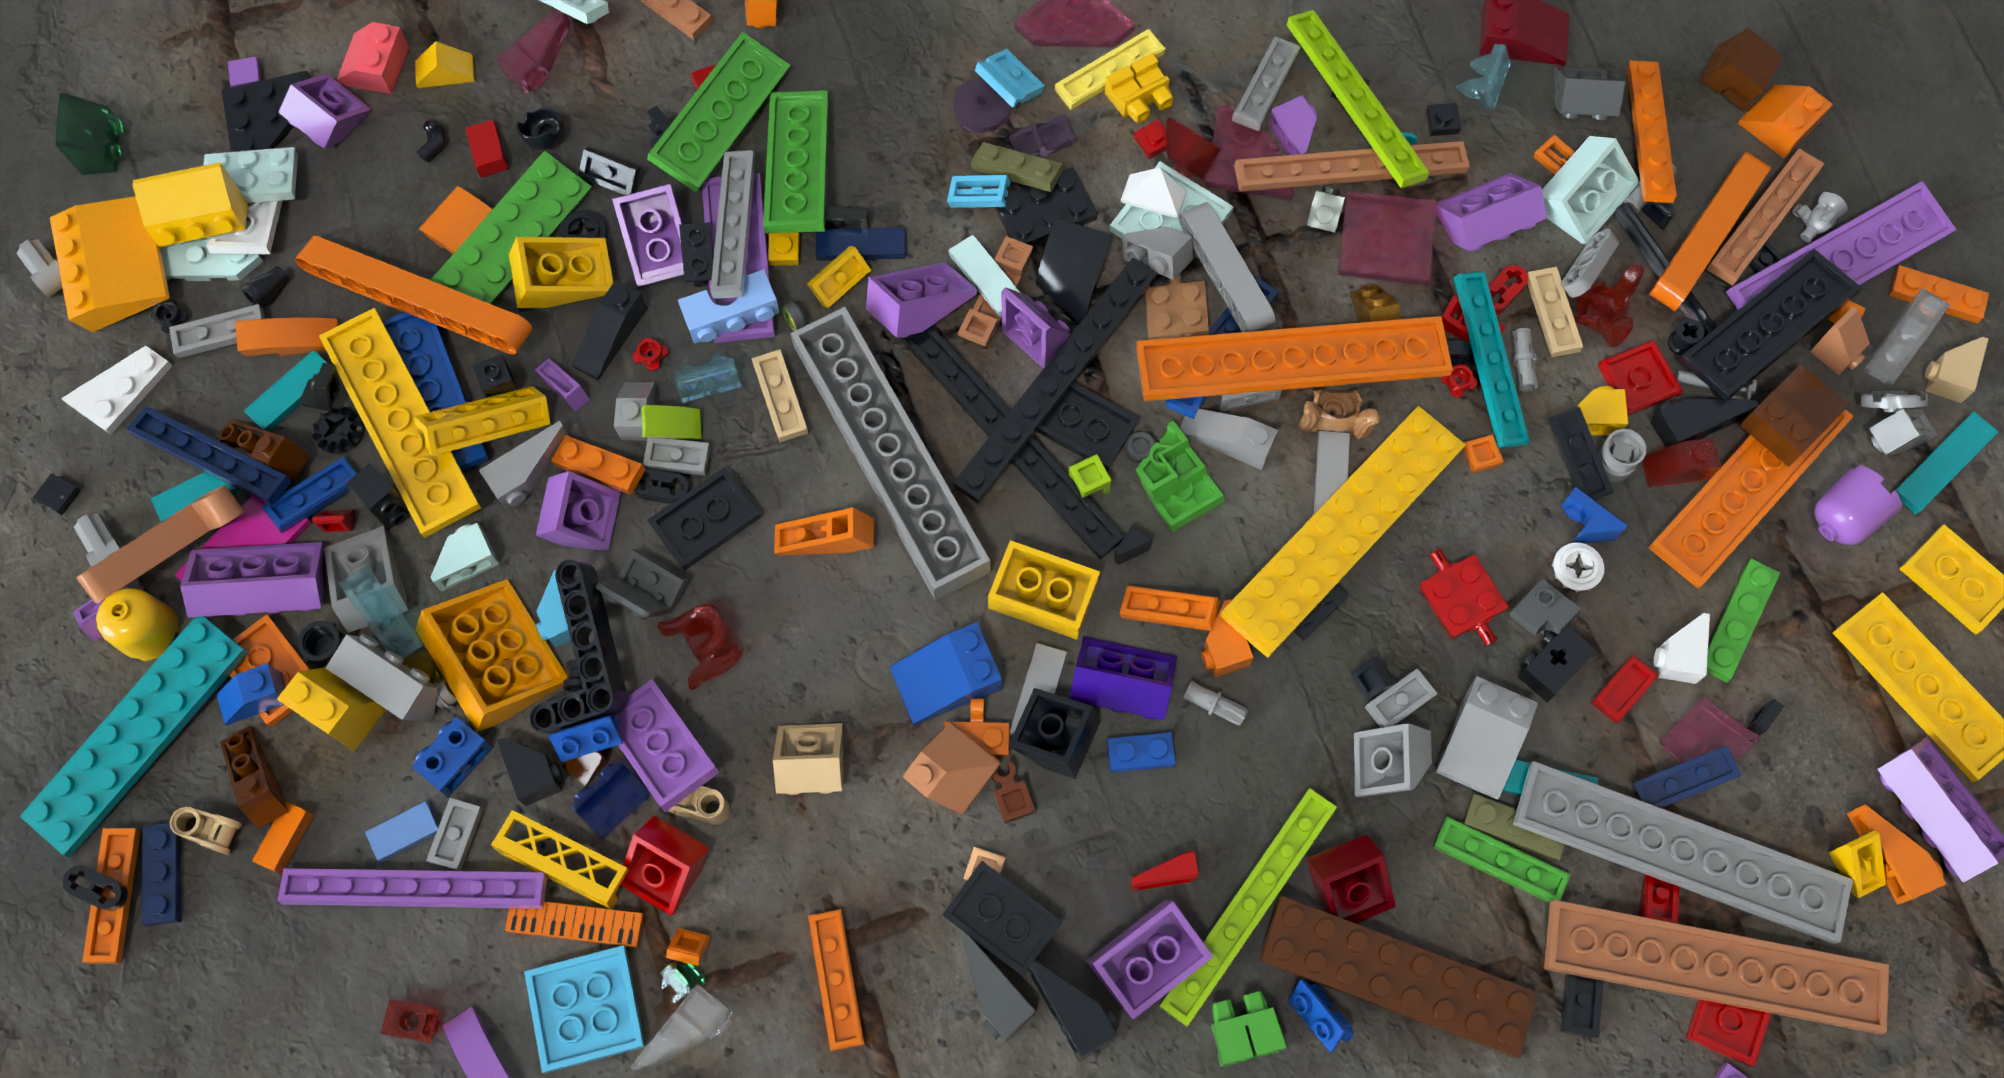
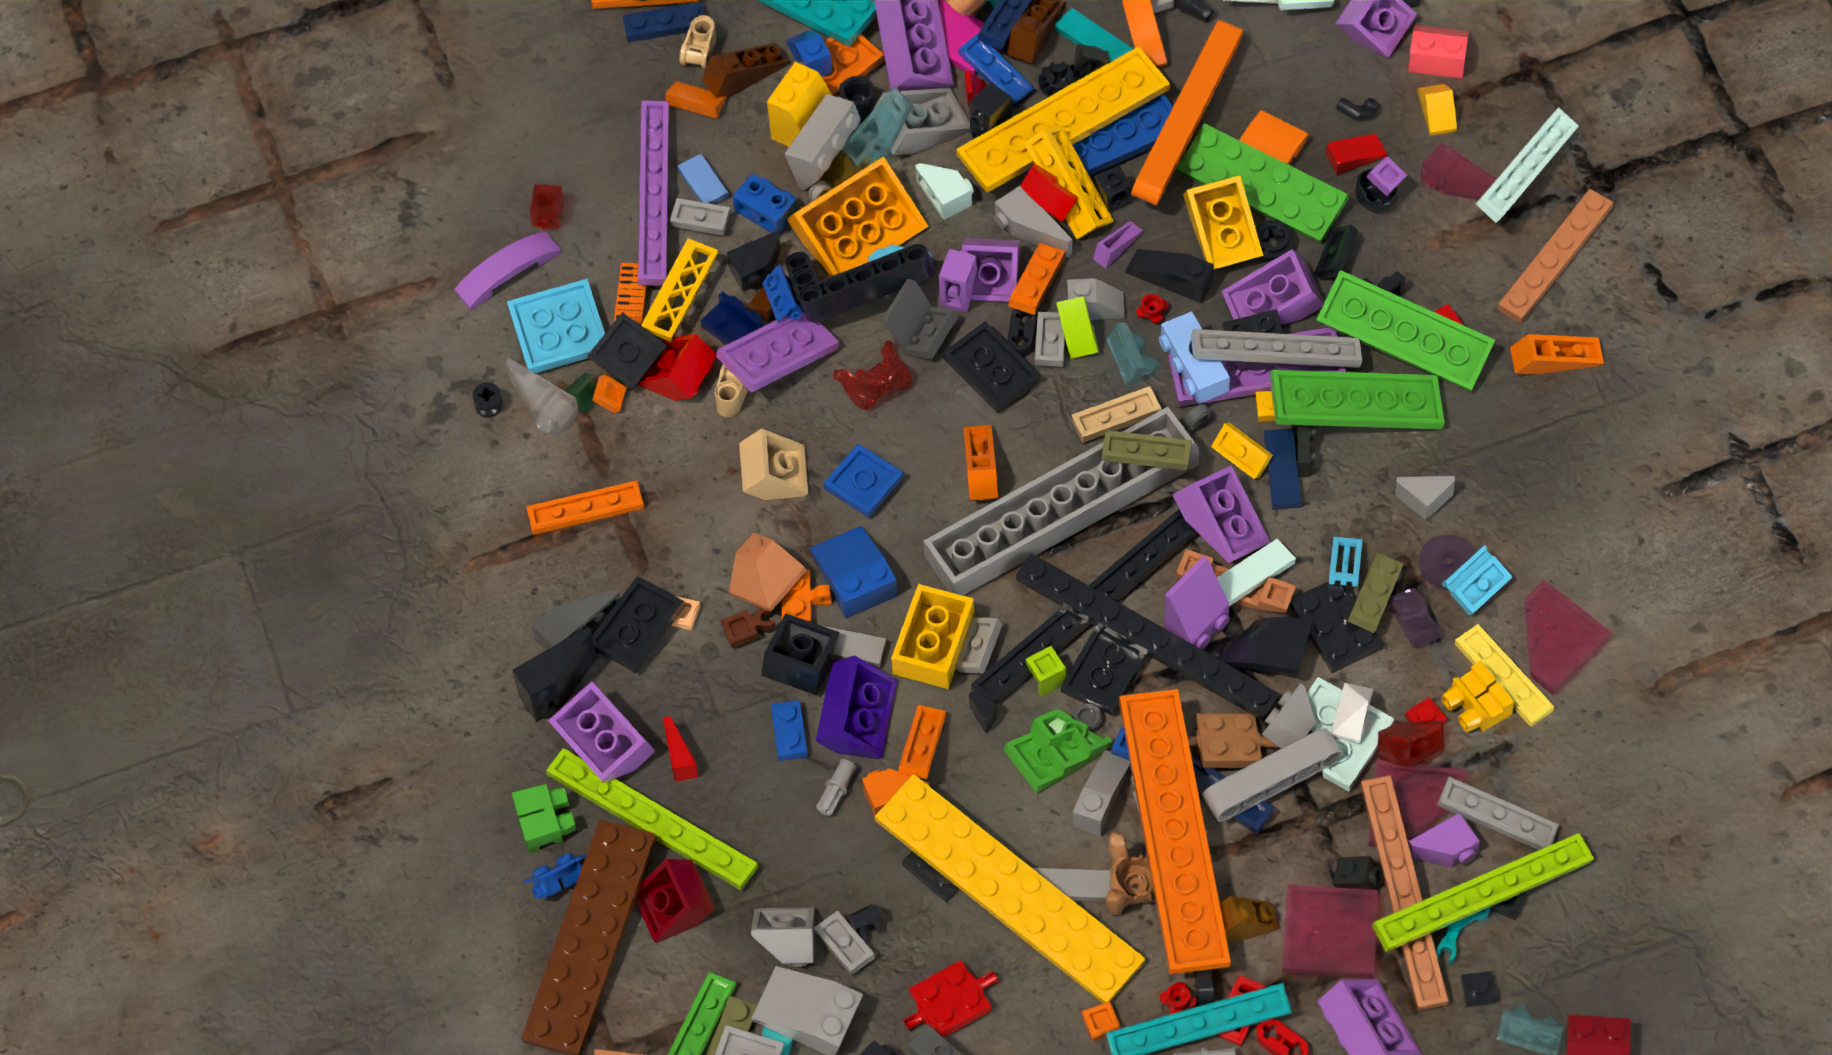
camera: 90 degrees right, 10 degrees down
none -> black plate [588,312,667,391]
none -> blue plate [823,444,904,518]
none -> medium lavender slope [939,249,977,313]
none -> light grey plate [955,617,1002,674]
none -> red slope [1020,163,1078,222]
none -> olive plate [1102,430,1192,471]
none -> medium lavender plate [1367,156,1407,196]
none -> light grey slope [1395,476,1455,520]

